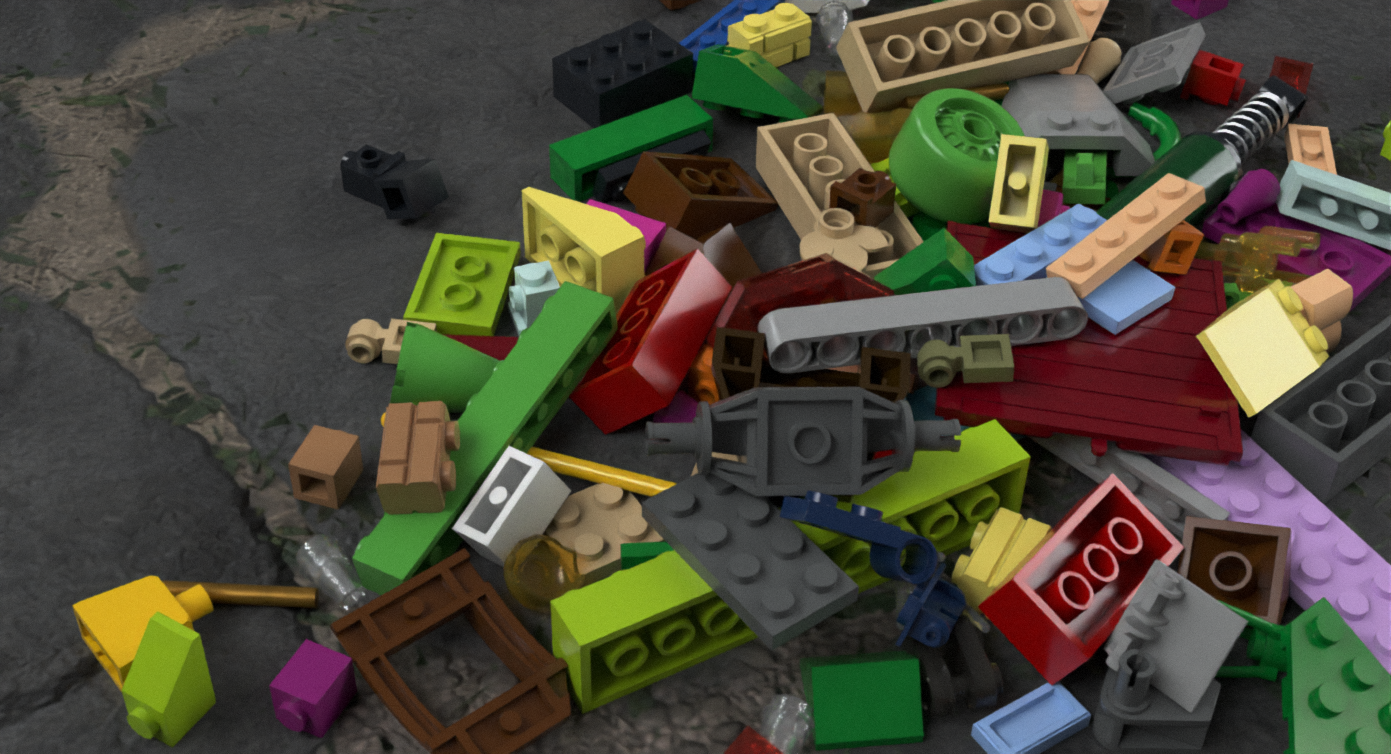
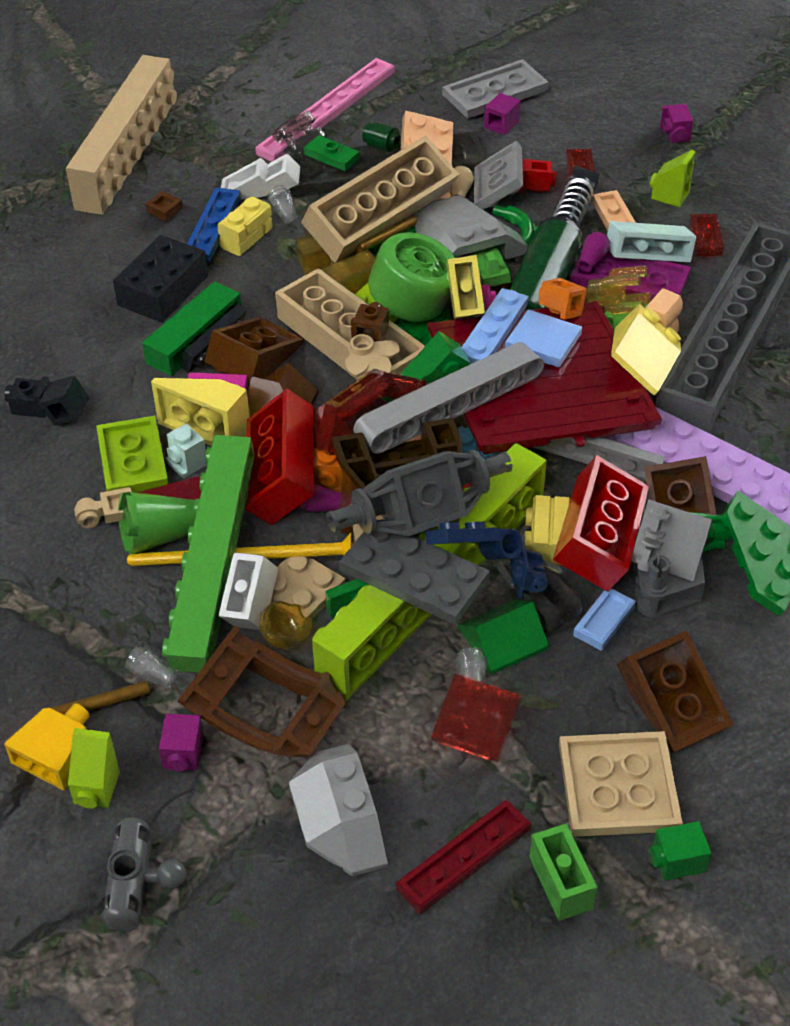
camera: 20 degrees left, 5 degrees up
medium nougat brick [288,425,363,510] -> none
medium nougat brick [376,401,460,515] -> none
green slope [692,44,823,123] -> none
olive plate [917,334,1014,388] -> none
light nougat plate [1045,173,1206,299] -> none

